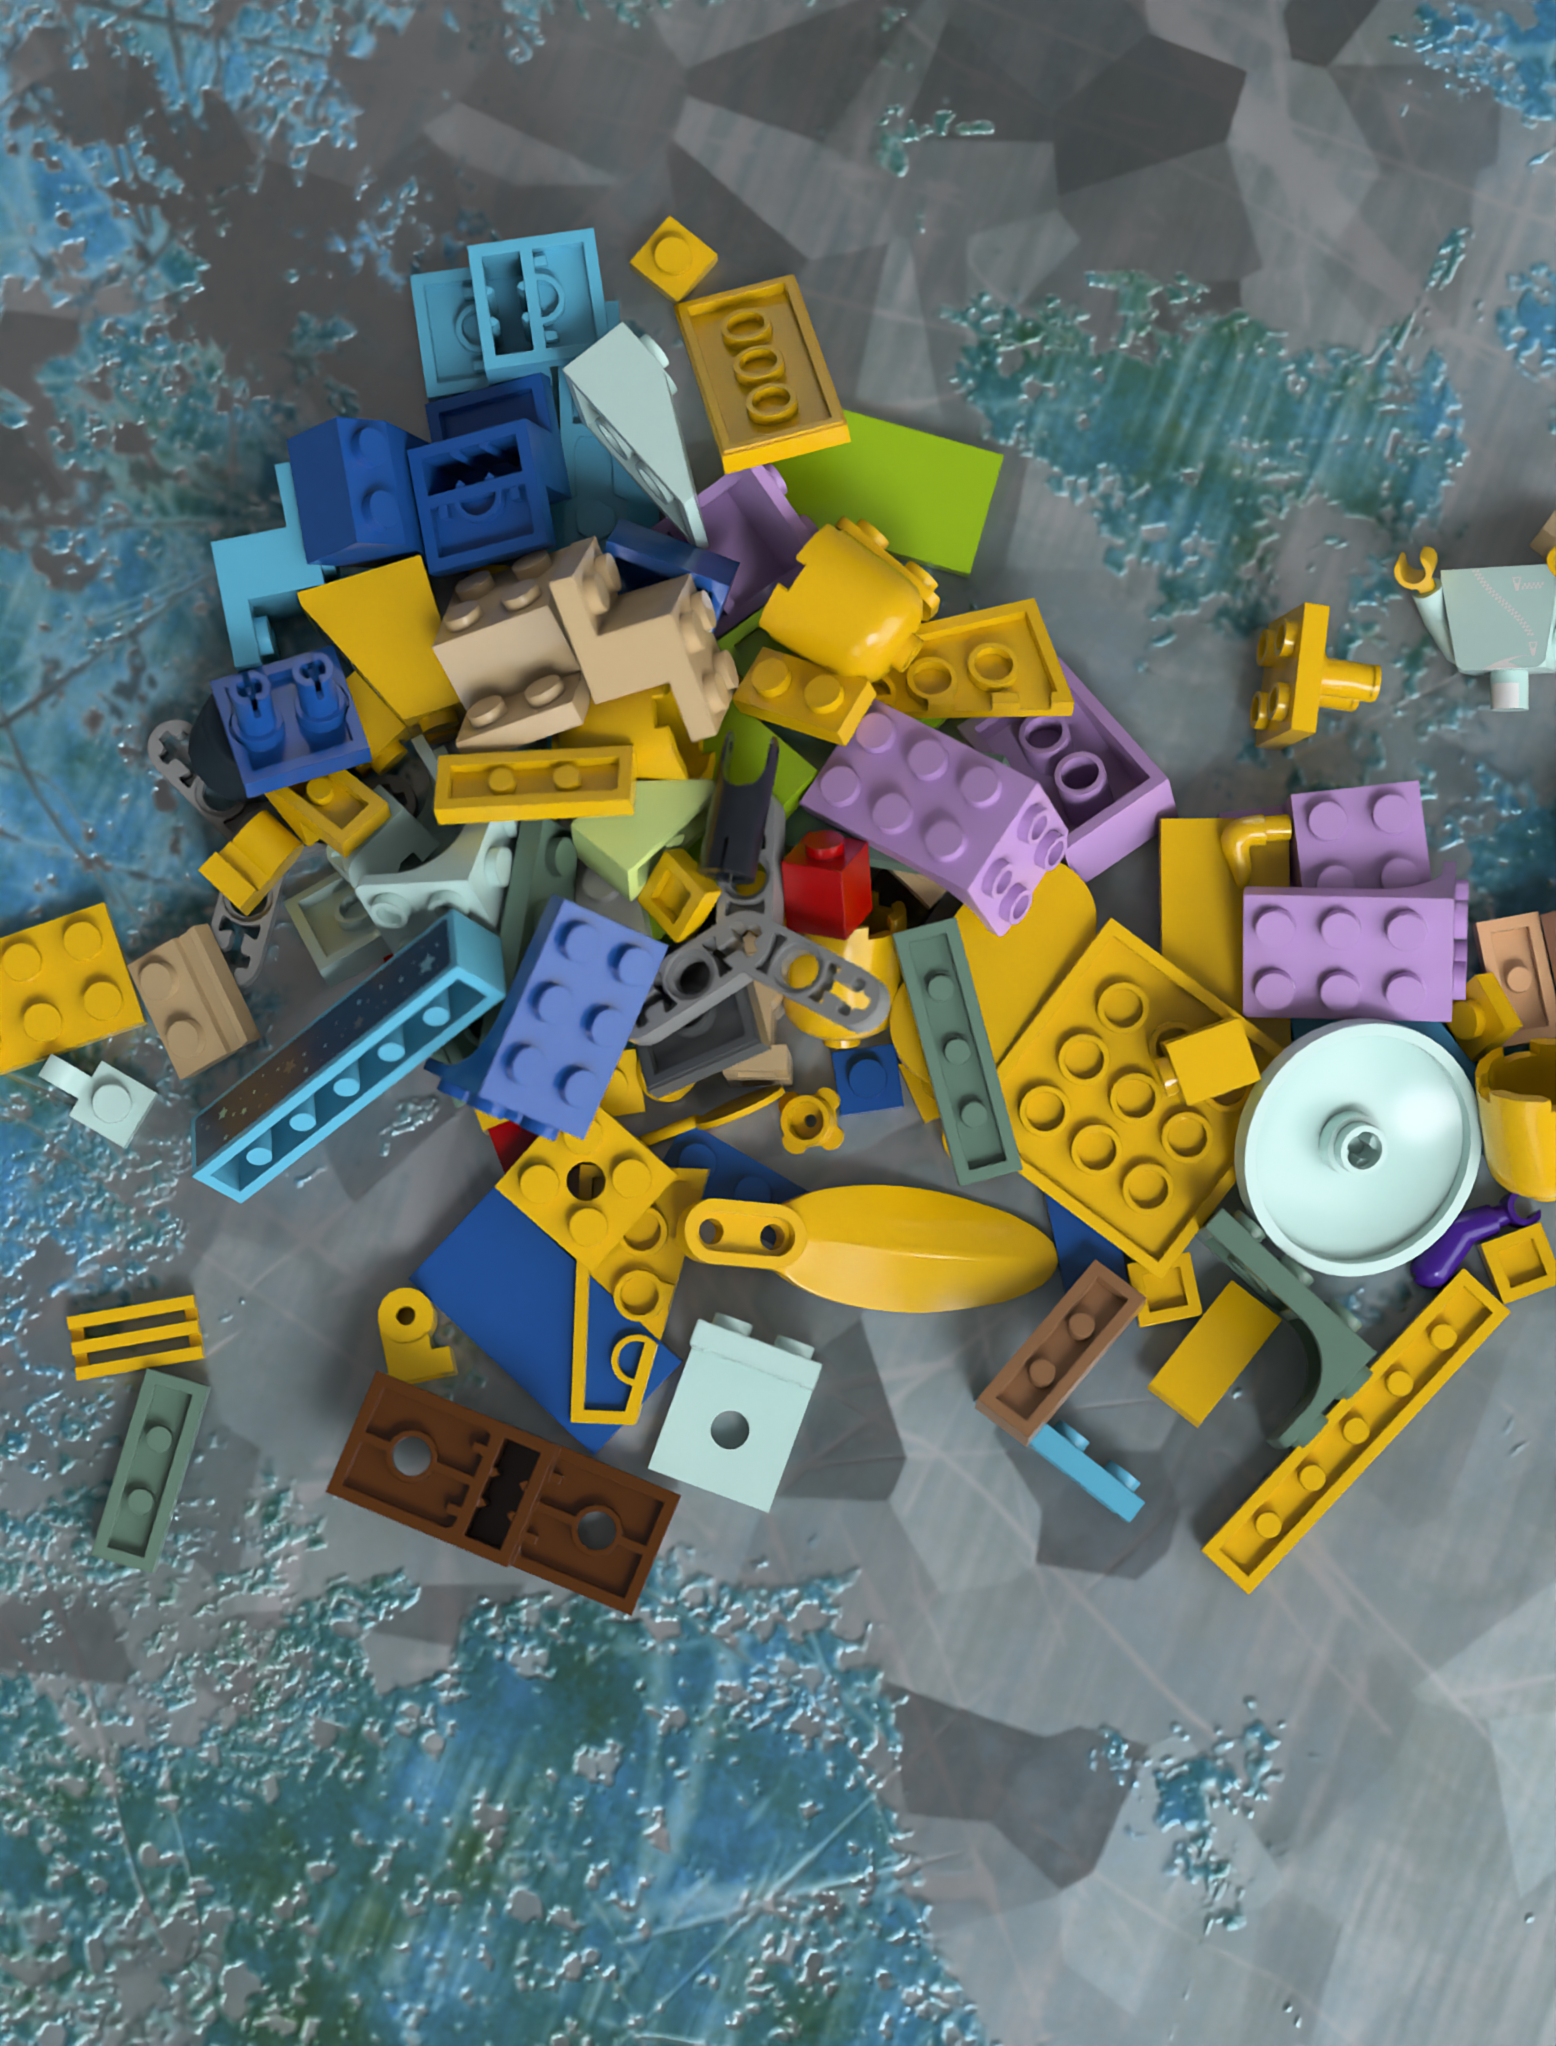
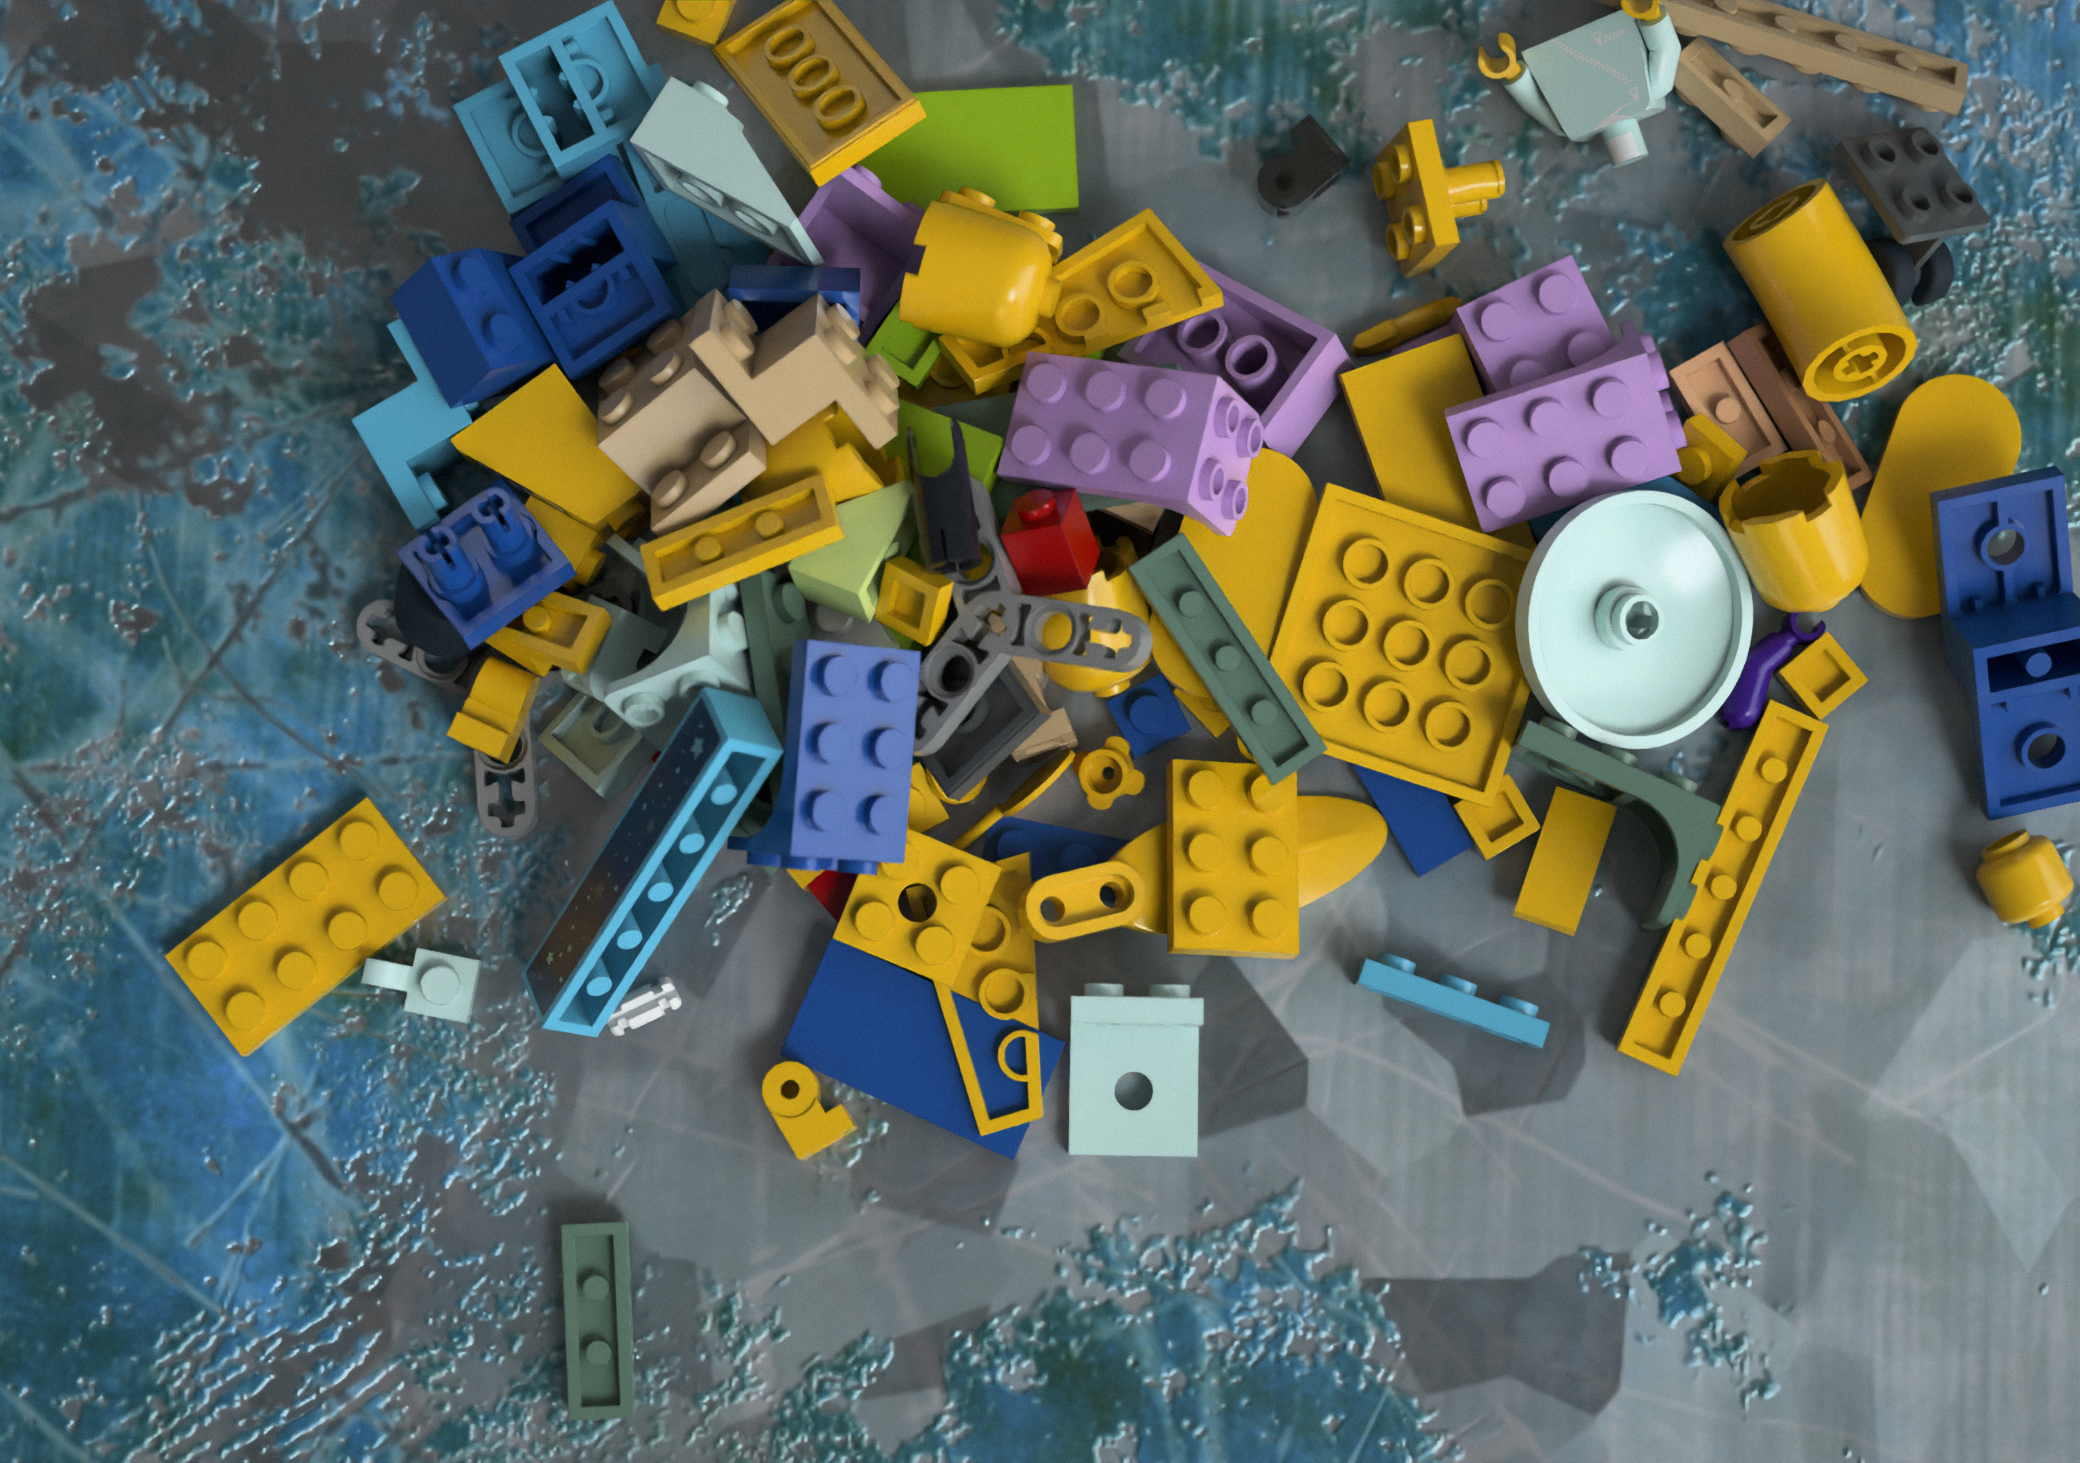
camera: 15 degrees left, 0 degrees up
yellow tile [66,1295,206,1381] -> none
tan plate [127,923,262,1080] -> none
reddish brown bracket [325,1370,682,1616] -> none
yellow plate [732,647,877,747] -> none
medium nougat plate [975,1259,1147,1447] -> none
yellow brick [1154,1016,1262,1106] -> none
yellow animal [1221,813,1292,890] -> none
none -> white piece [606,976,682,1036]
none -> yellow plate [1166,759,1300,959]
none -> clear smoke leg [1256,114,1351,219]
none -> yellow piece [1350,296,1463,356]

